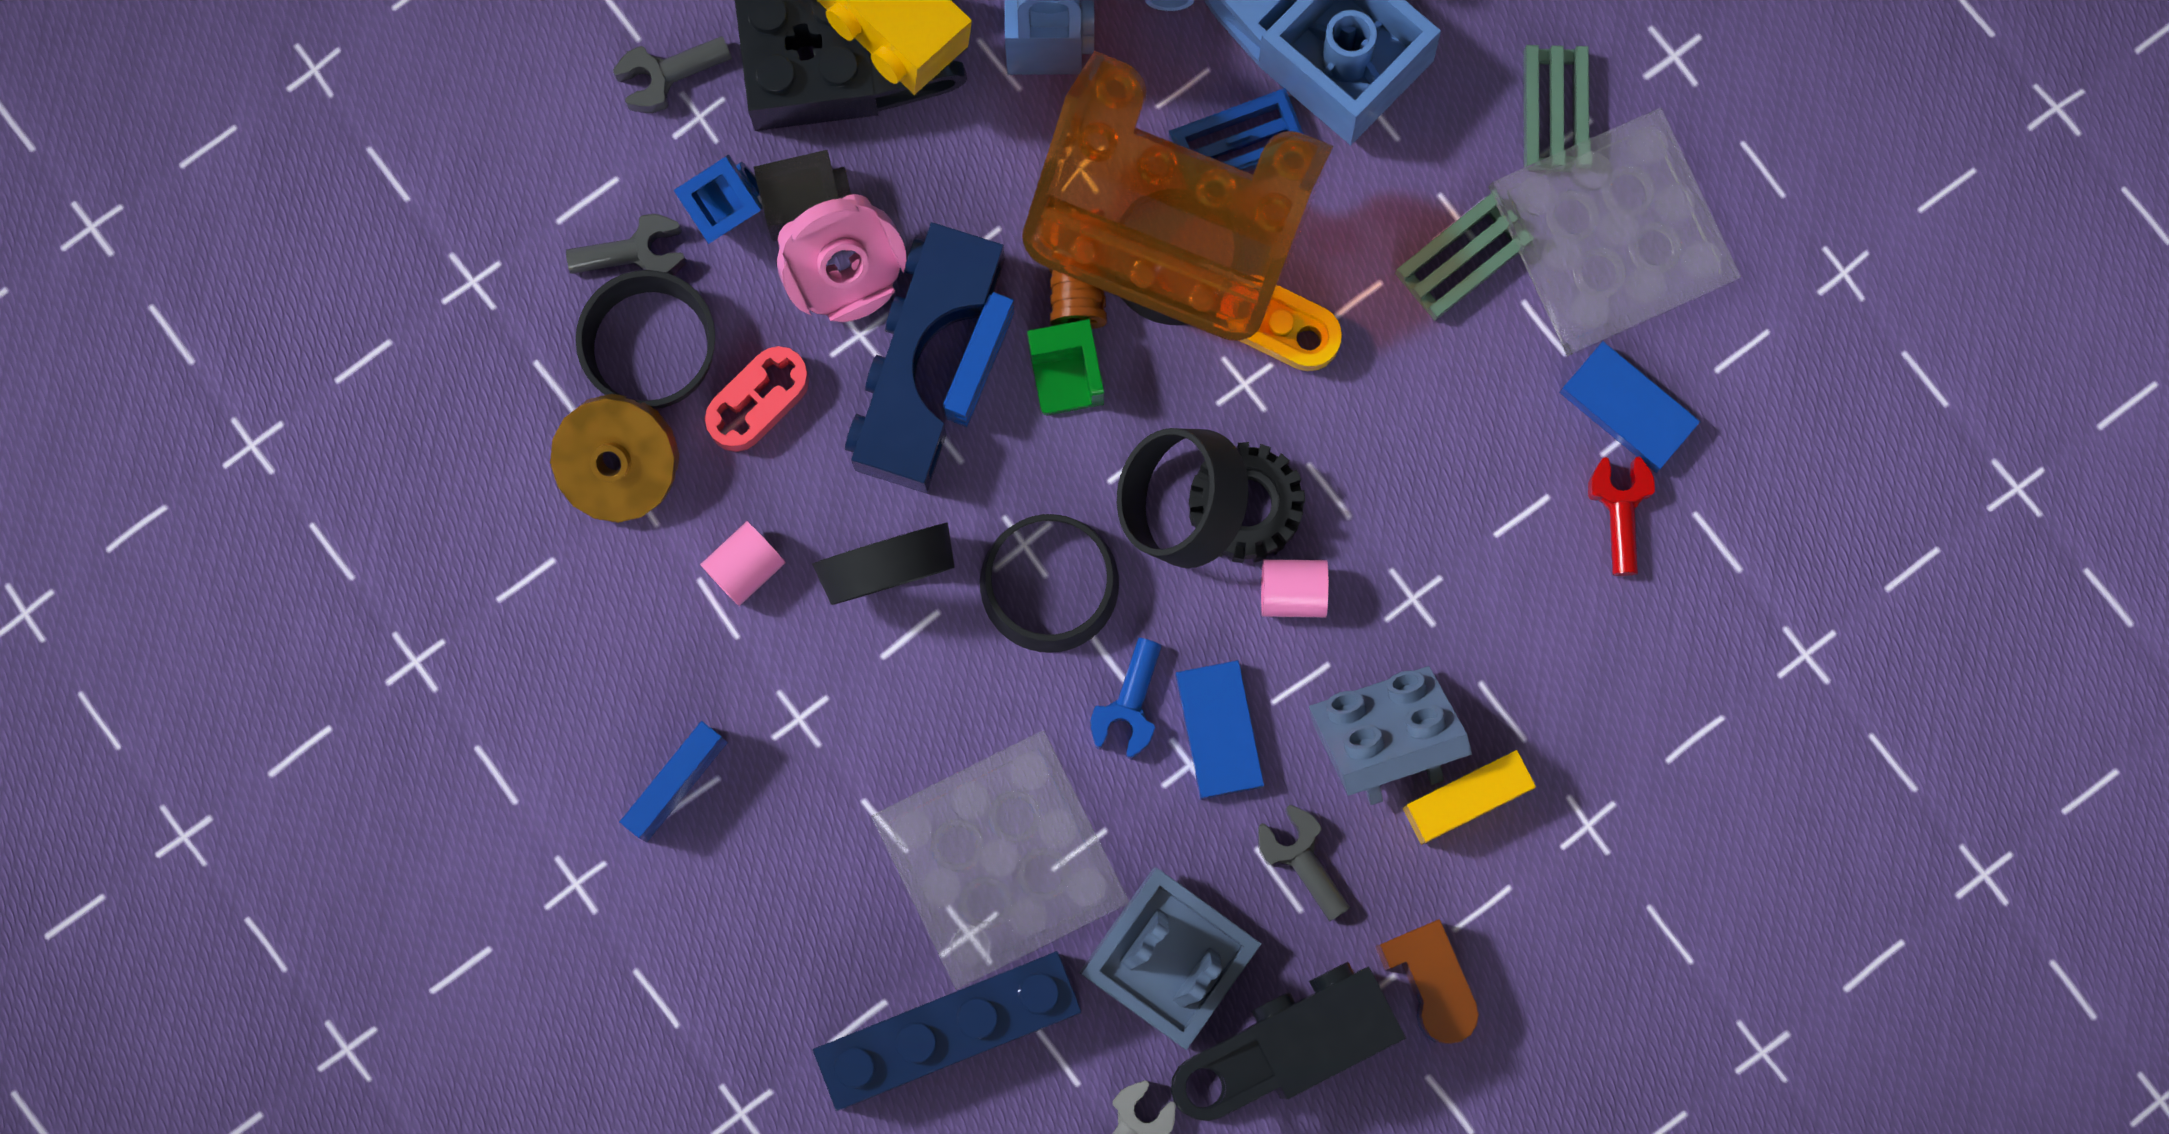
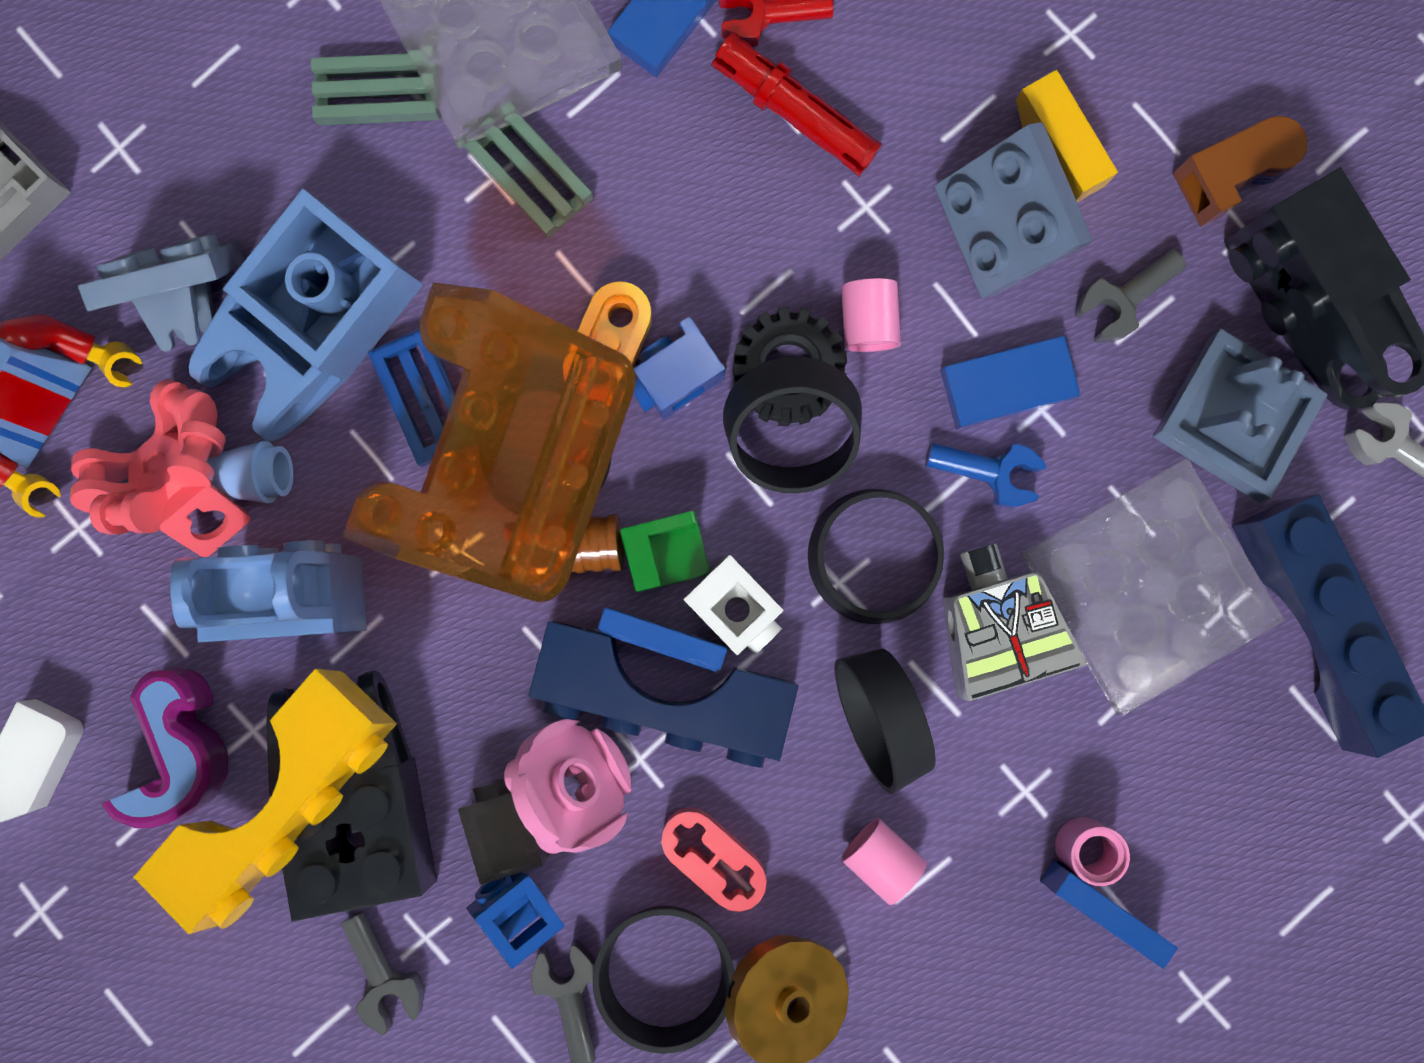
camera: 95 degrees left, 5 degrees up
none -> brick [624,316,725,420]
none -> white brick [683,555,784,655]
none -> red pin [711,32,883,177]
none -> torso [943,543,1086,701]
none -> bright pink beam [1055,817,1130,886]

